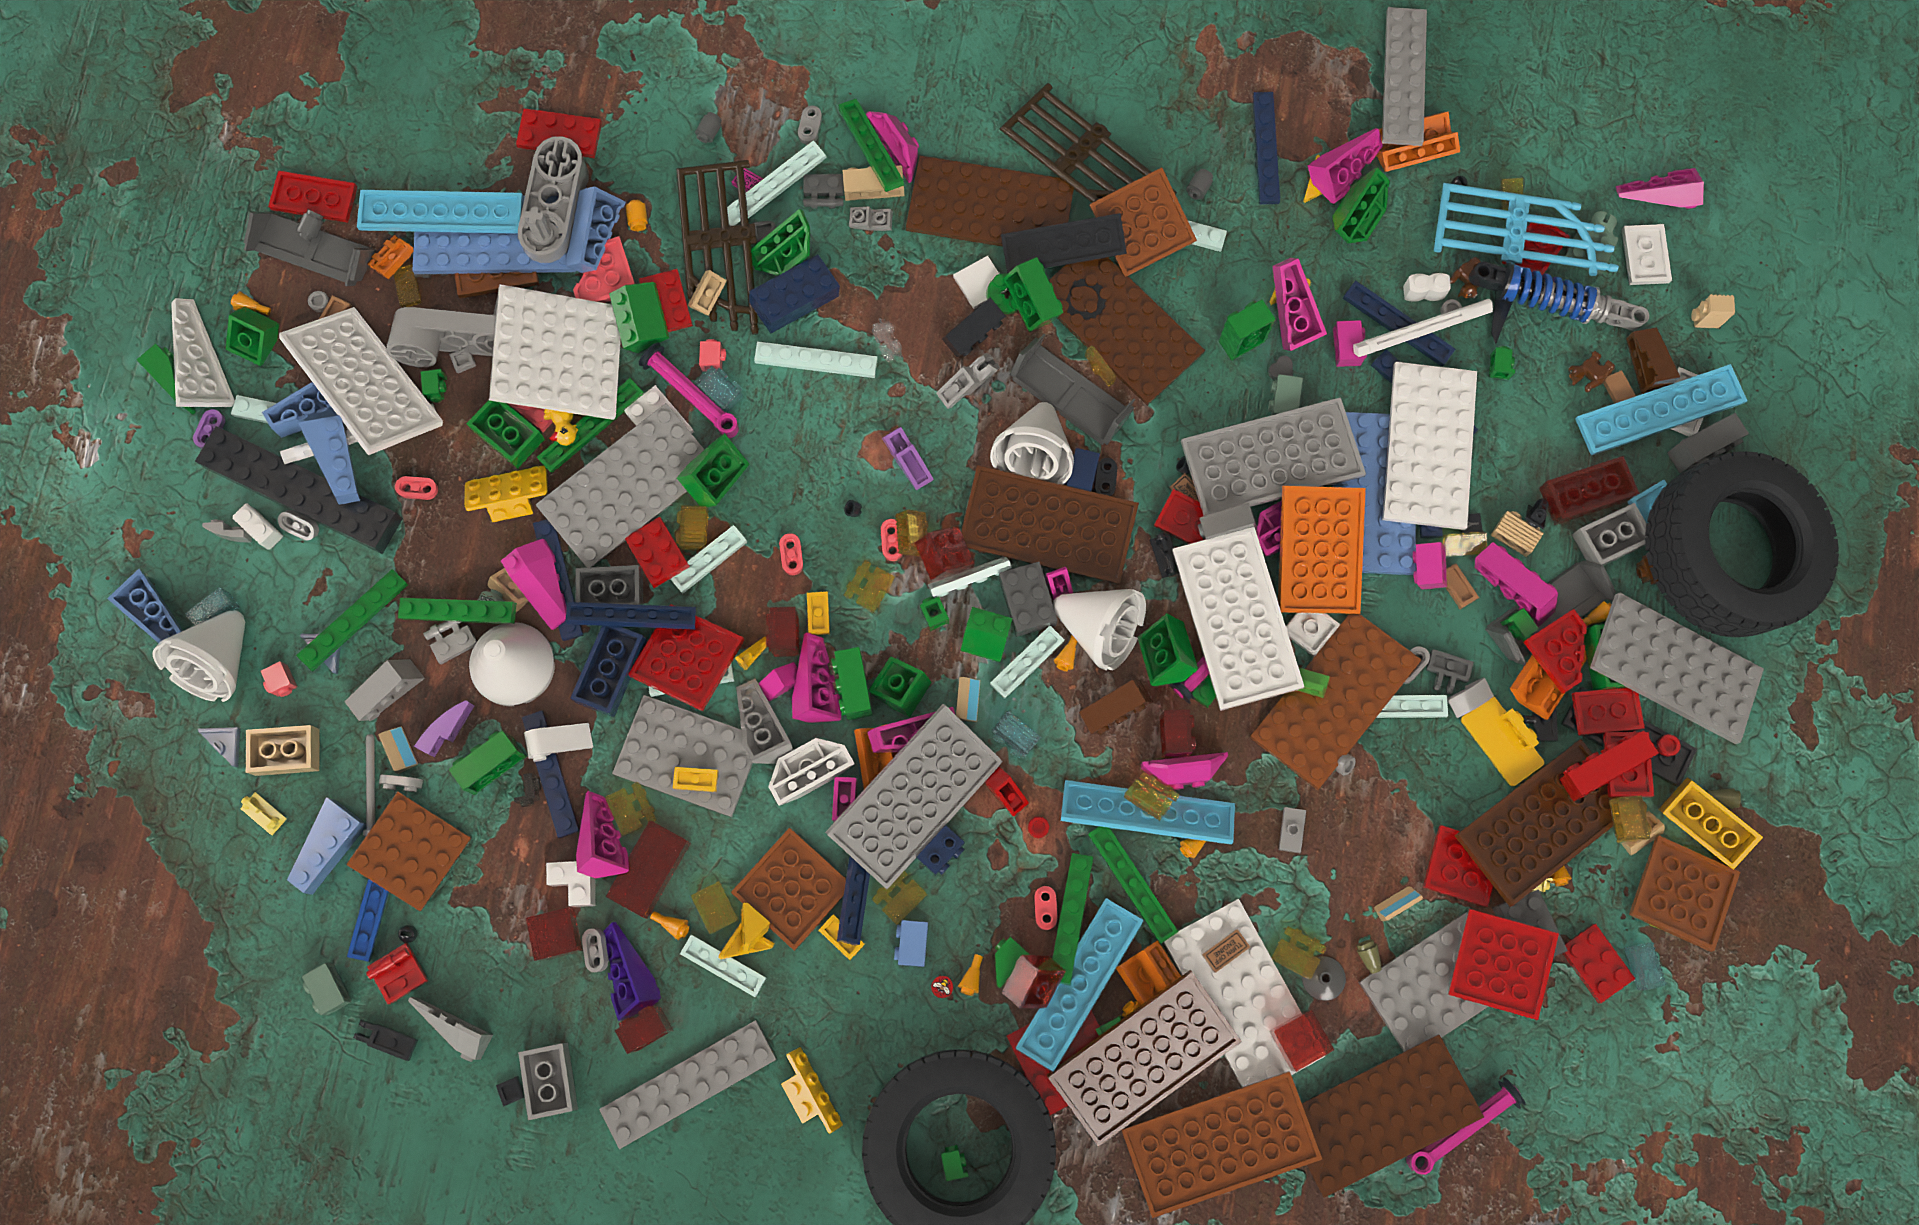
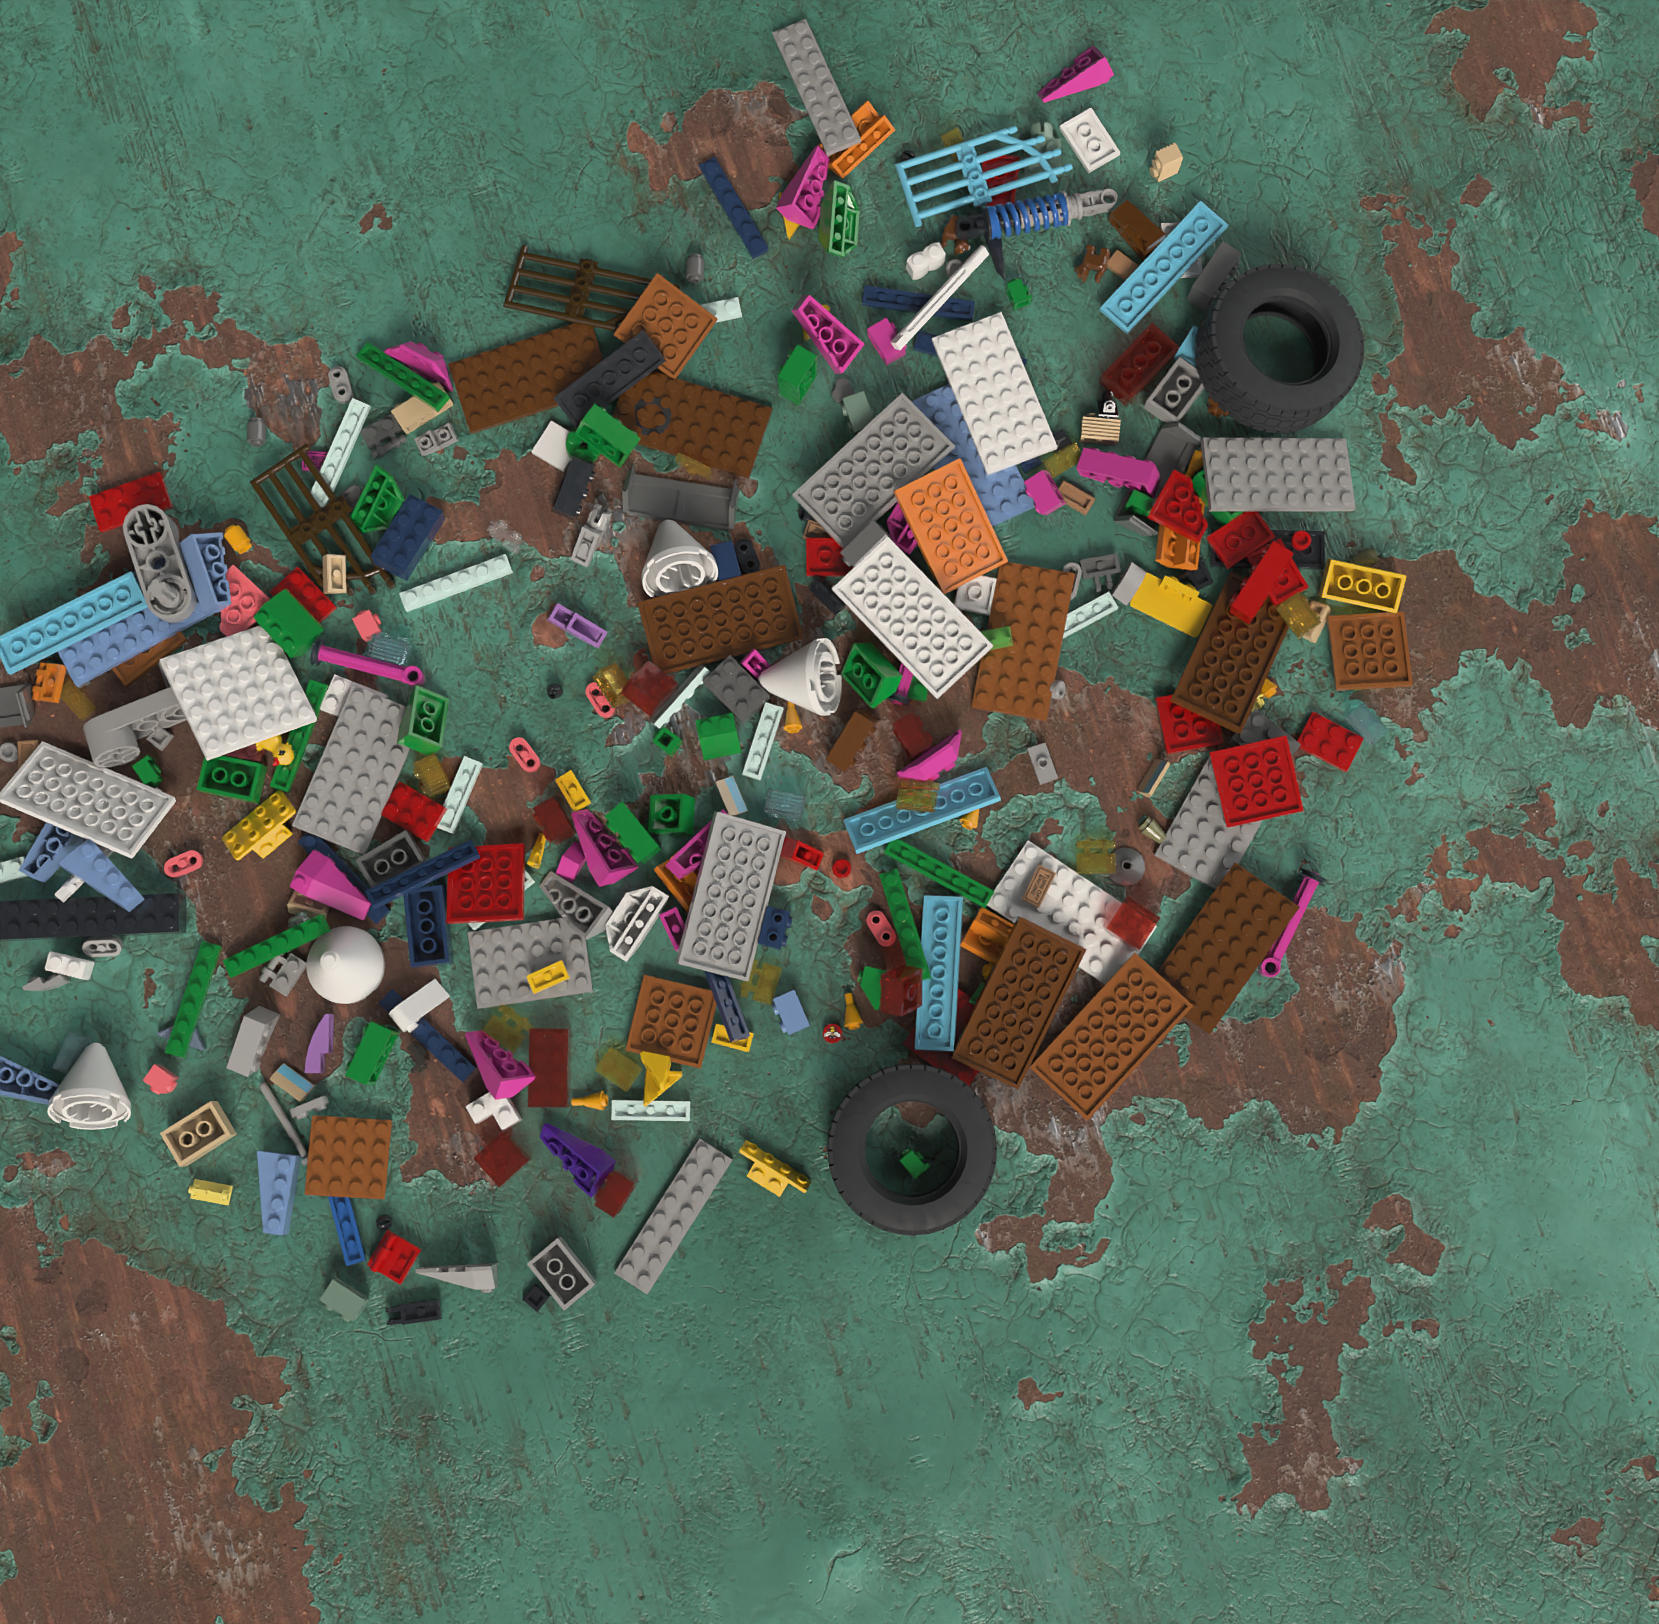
camera: 25 degrees left, 5 degrees up
tile [198,727,240,767] -> none
light grey plate [582,928,609,972] -> none
clear yellow plate [844,560,895,613] -> none

